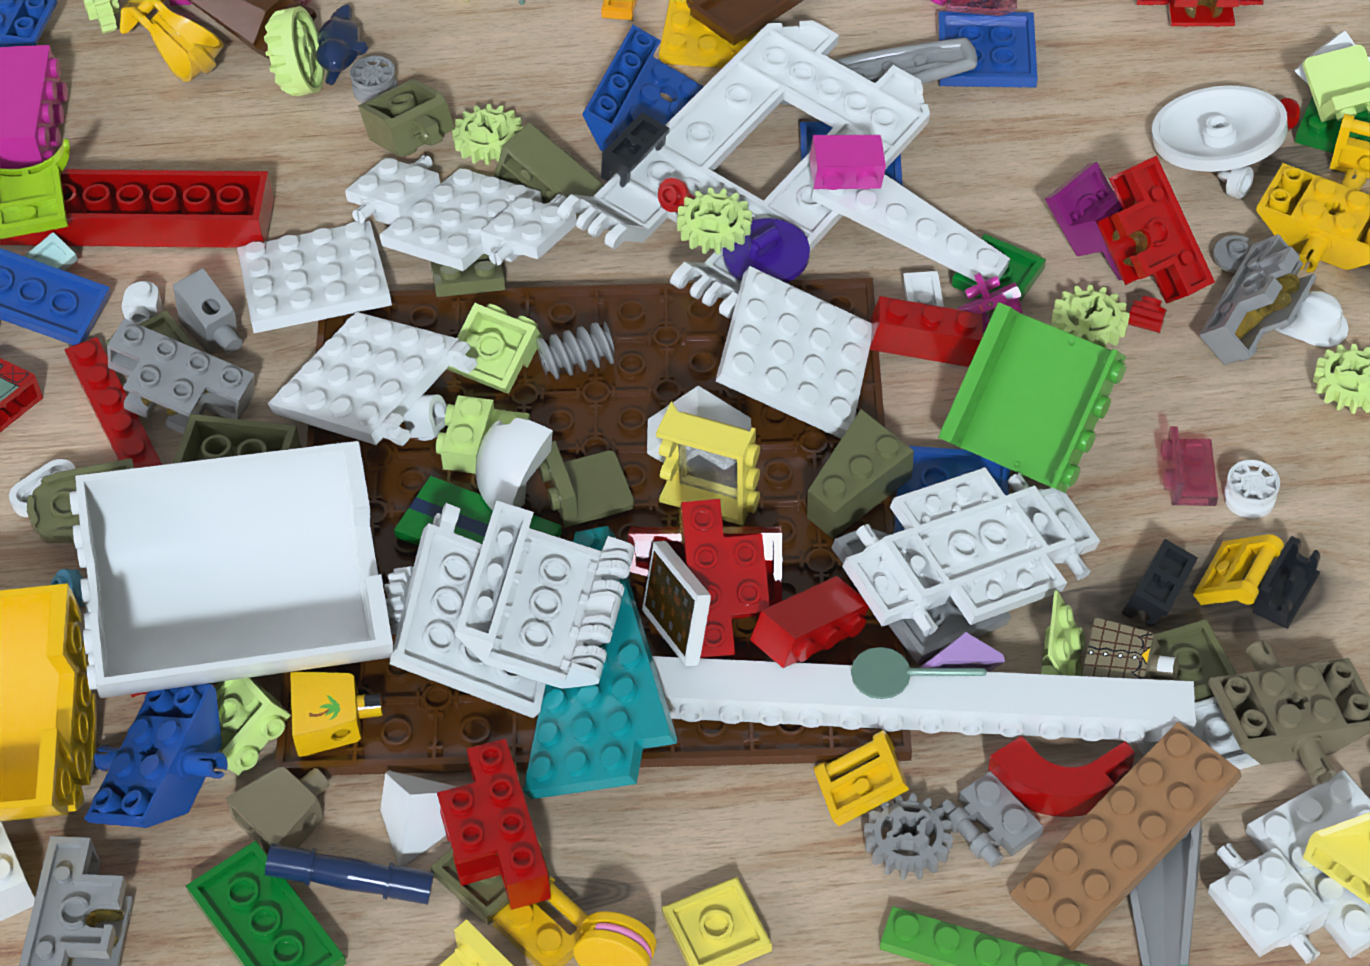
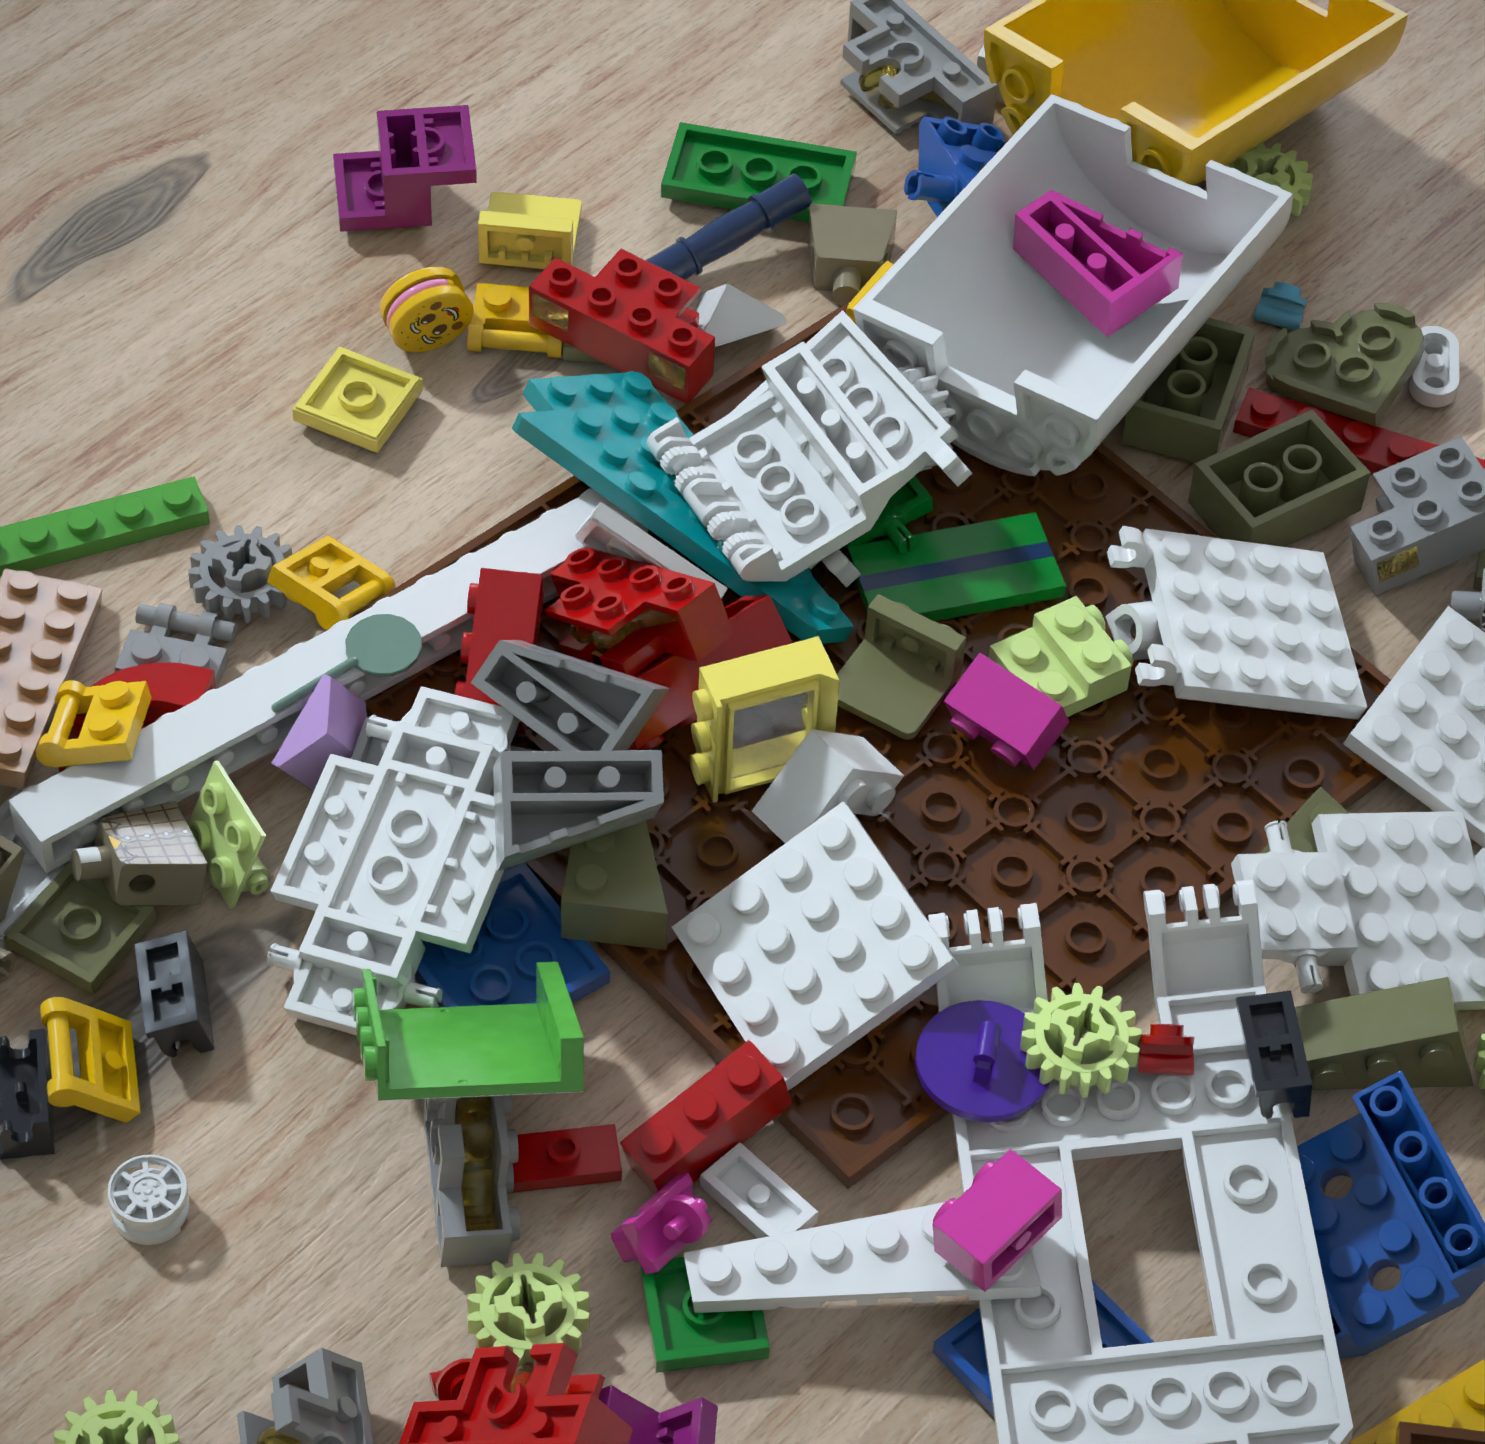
camera: 135 degrees right, 0 degrees up
yellowish green plate [447,303,543,394] -> none
white brick [475,418,553,511] -> none
light grey piece [536,321,615,380] -> none
clear pink bracket [1160,426,1218,506] -> none
none -> yellow plate [35,680,152,767]
none -> light grey wedge [471,640,670,751]
none -> light grey wedge [493,750,664,872]
none -> dark pink brick [944,653,1070,771]
none -> dark pink wedge [1013,190,1183,337]

